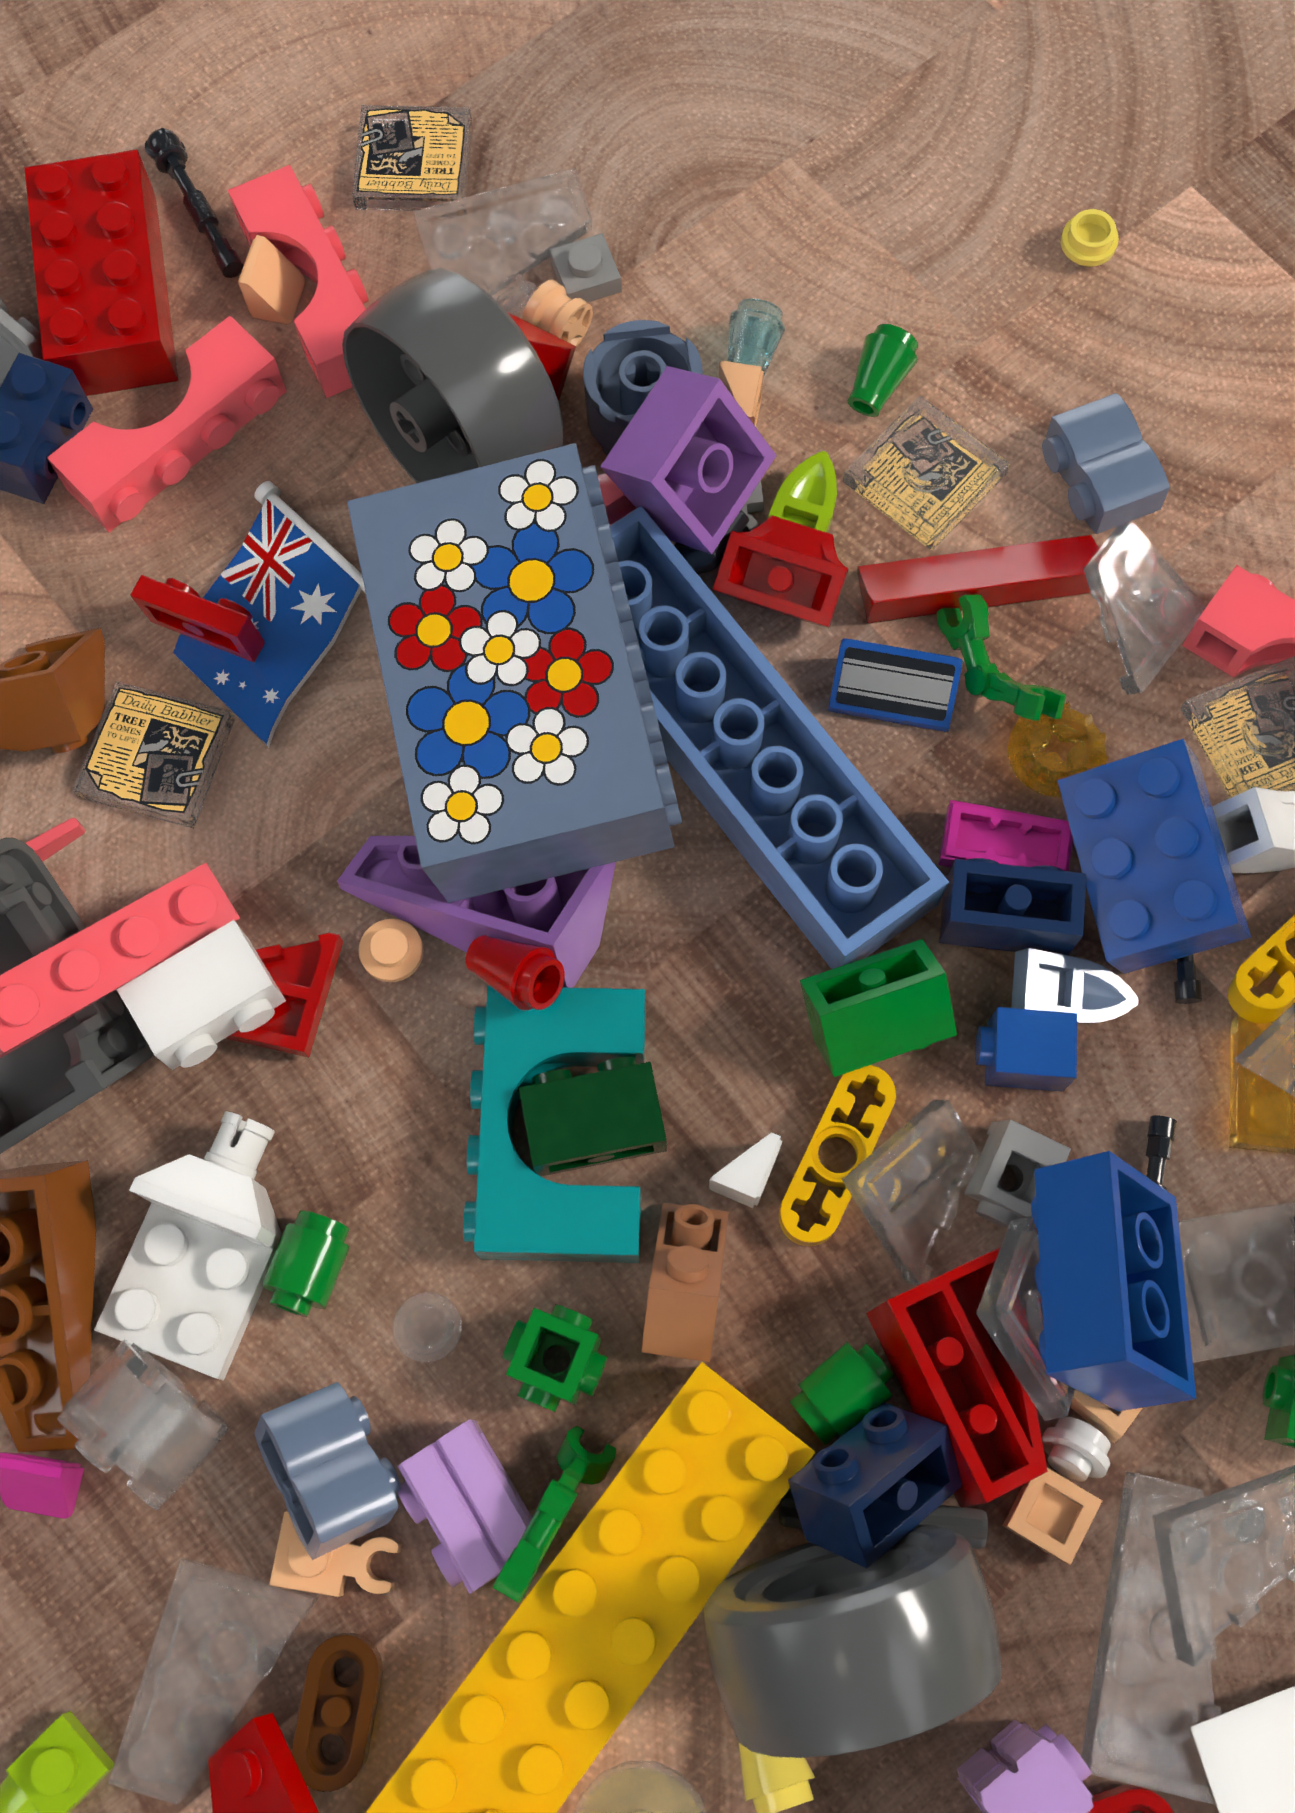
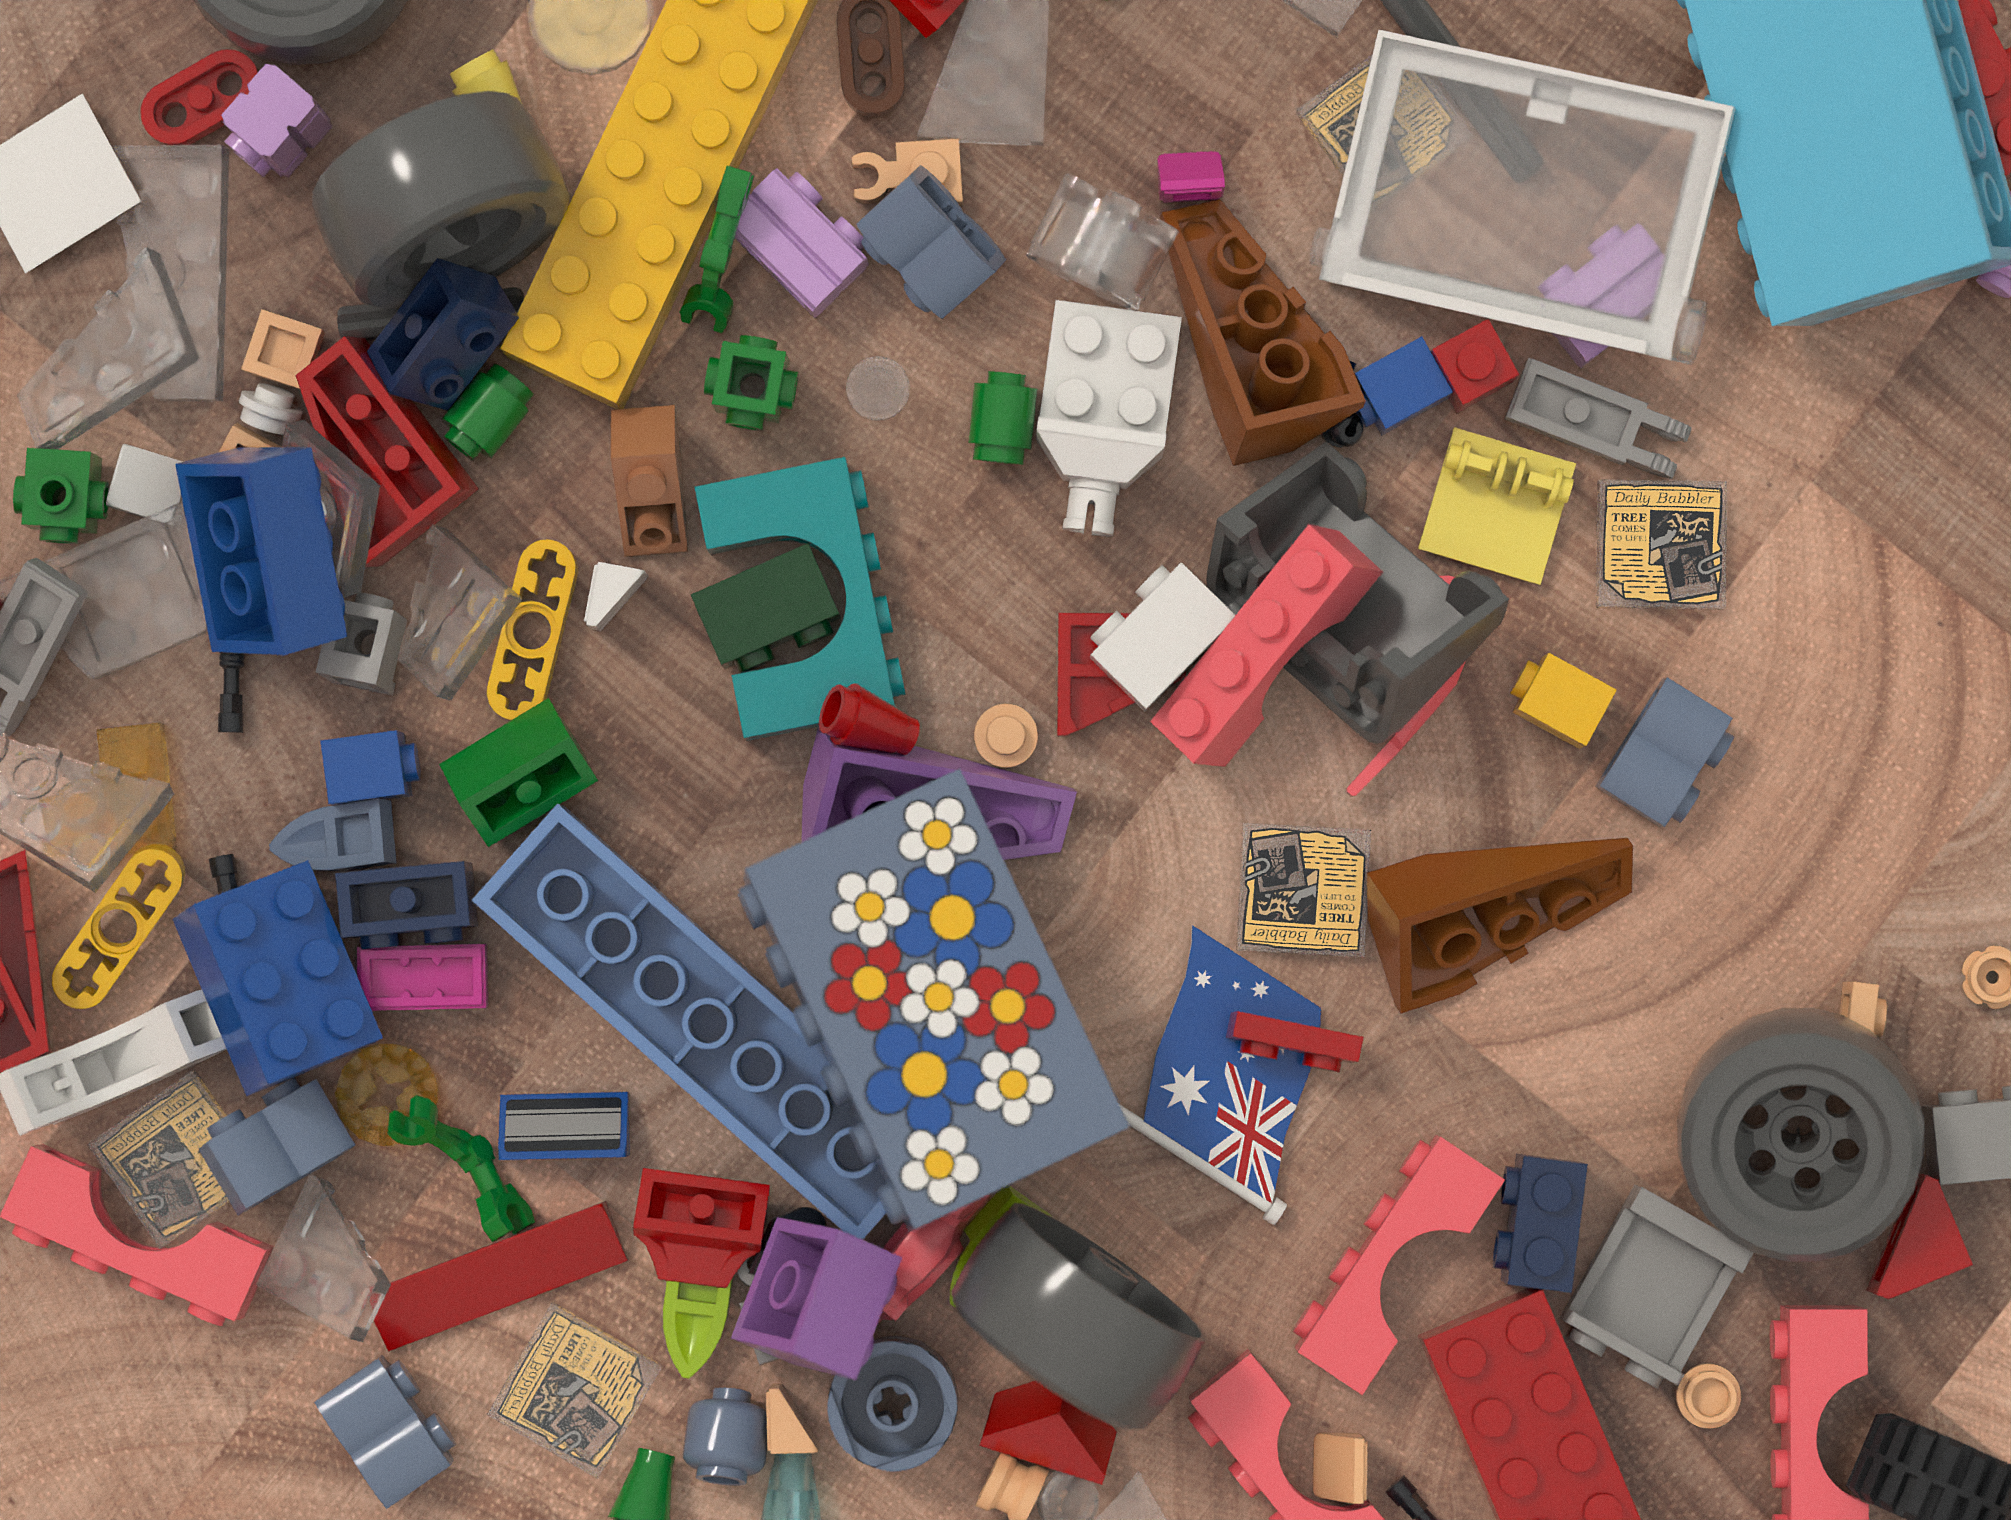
camera: 170 degrees right, 15 degrees up
none -> white slope [106,444,182,525]
none -> sand blue brick [199,1078,355,1216]
none -> sand blue head [683,1388,767,1486]

